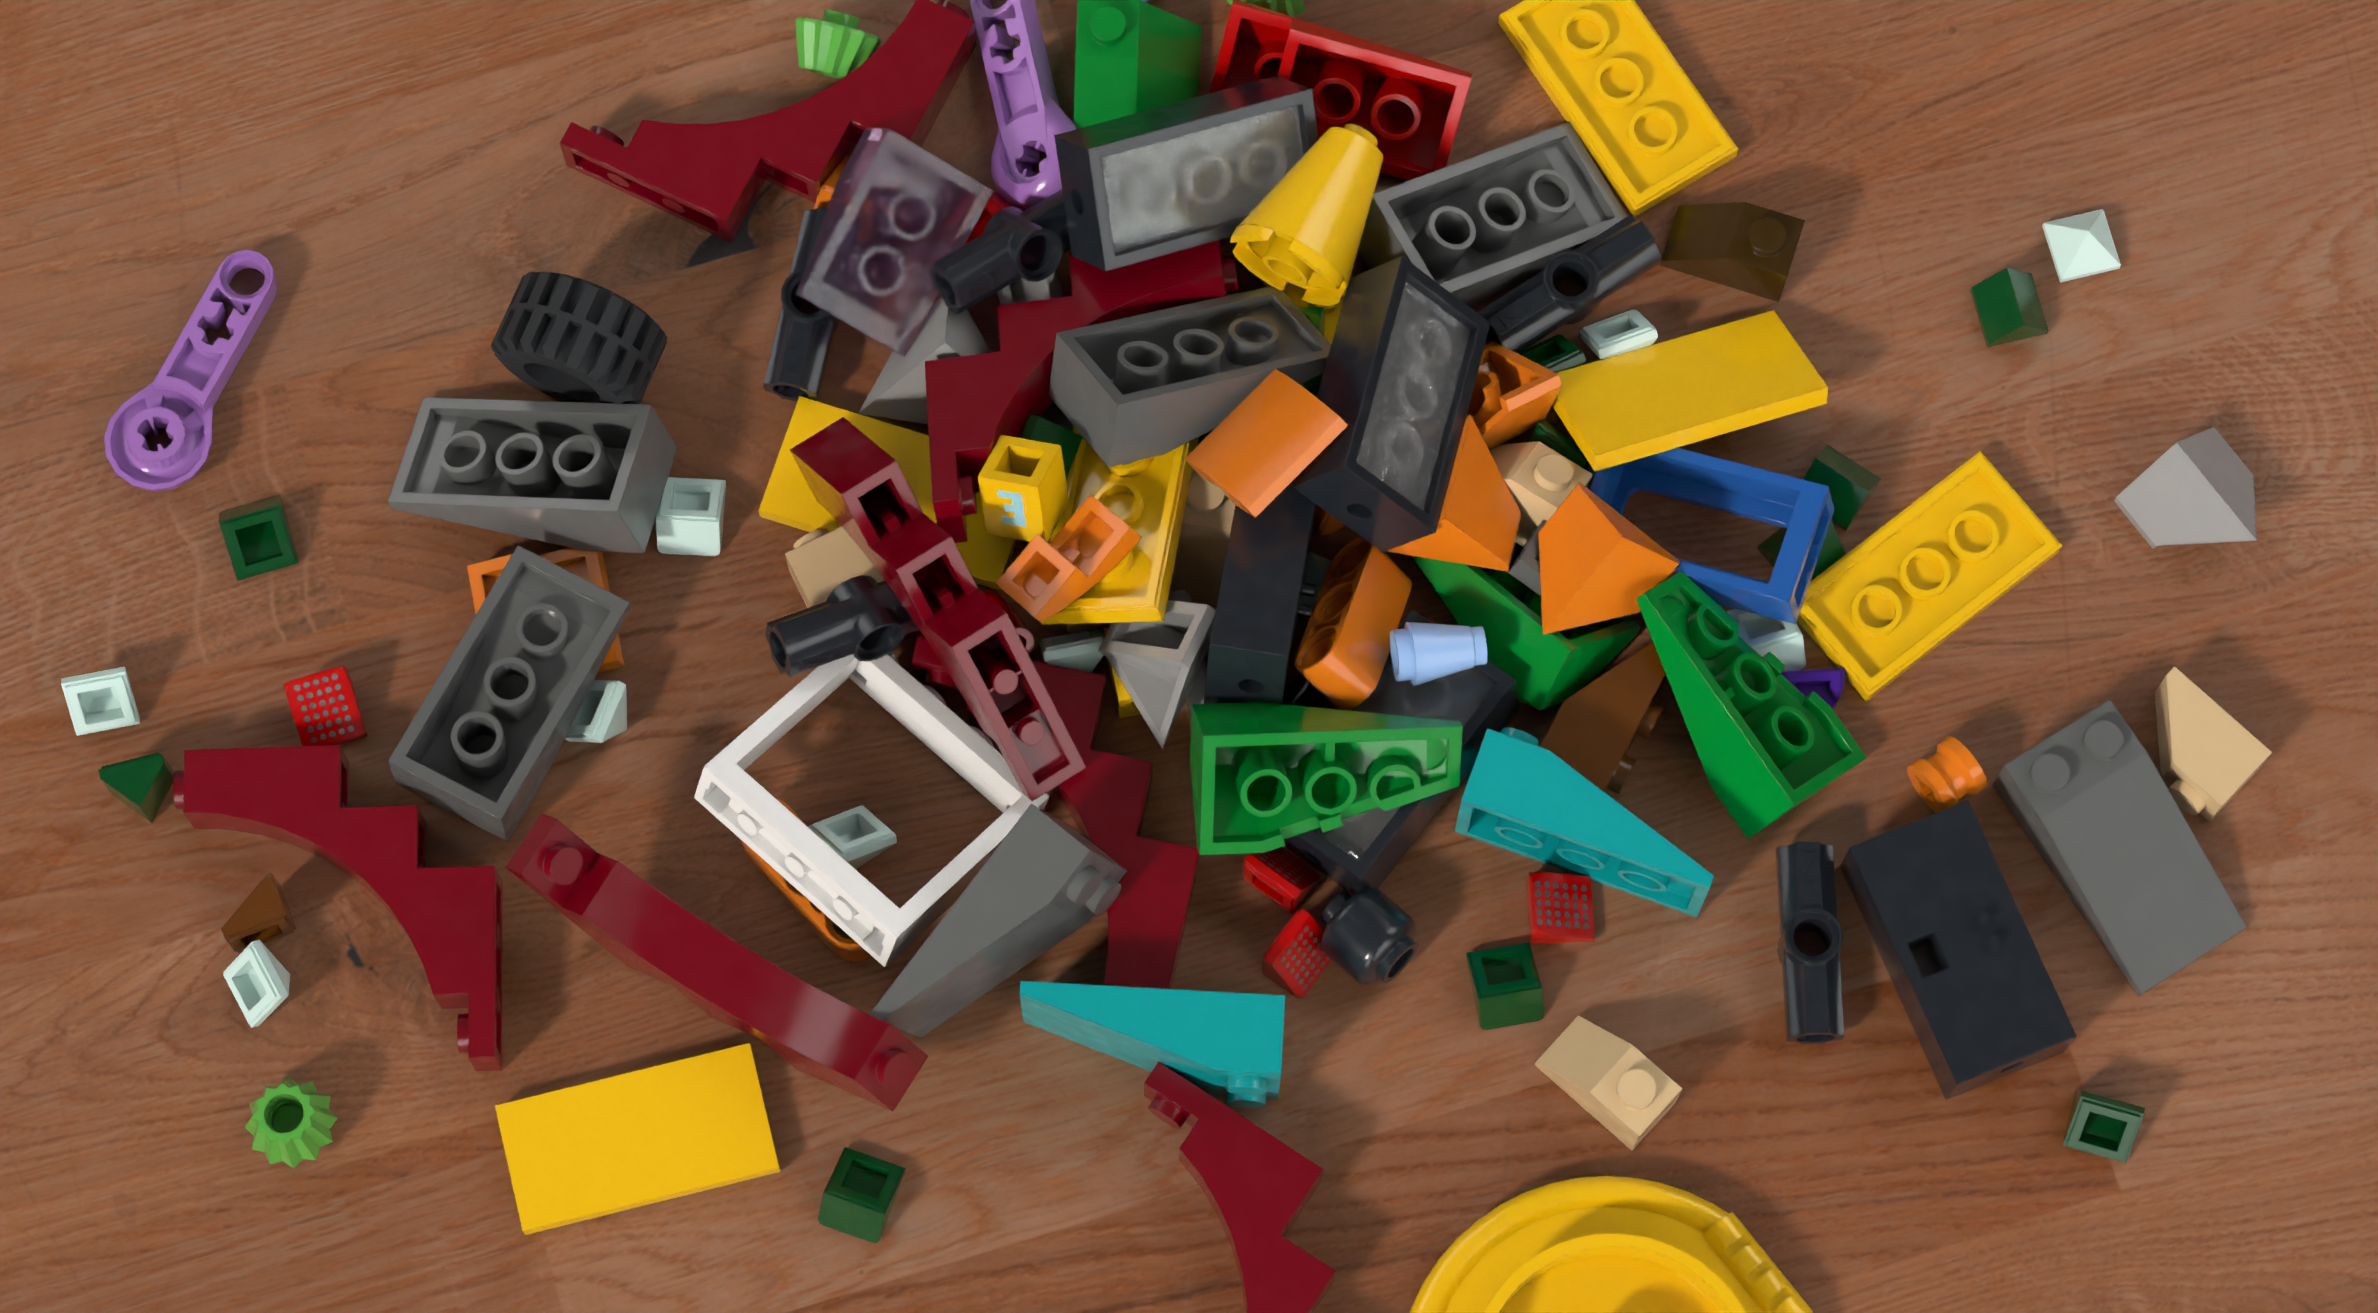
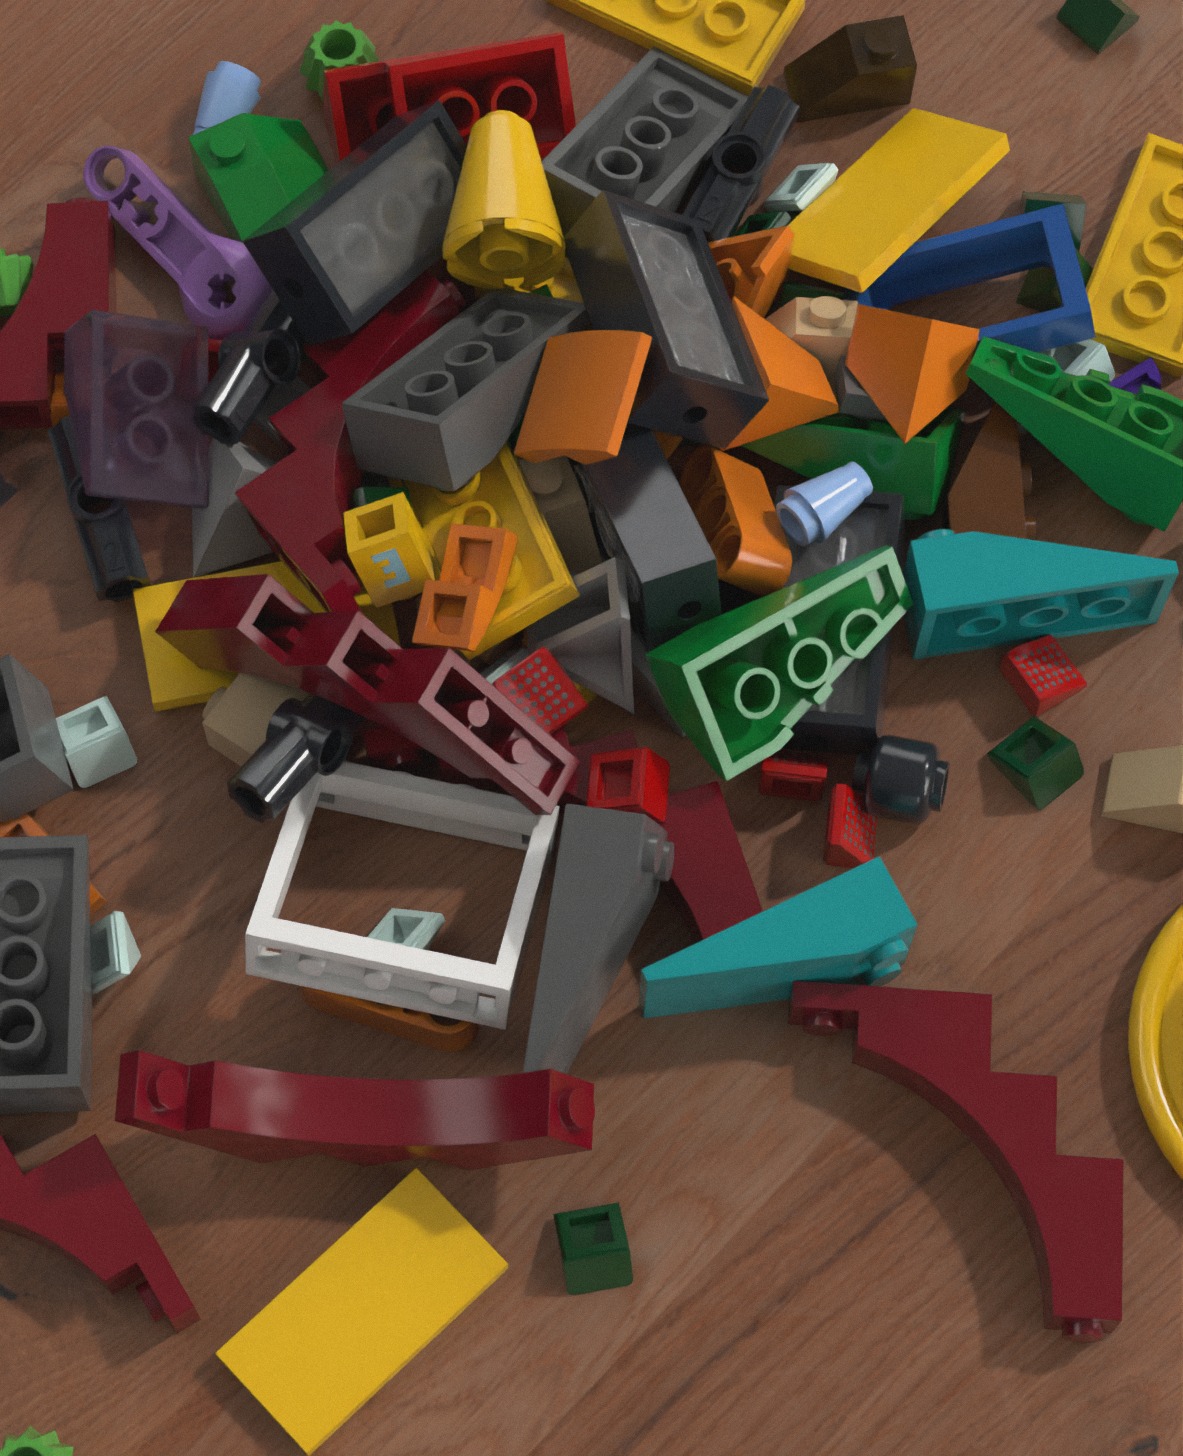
camera: 30 degrees left, 5 degrees down
none -> red slope [492,647,589,735]
none -> red slope [586,747,670,822]

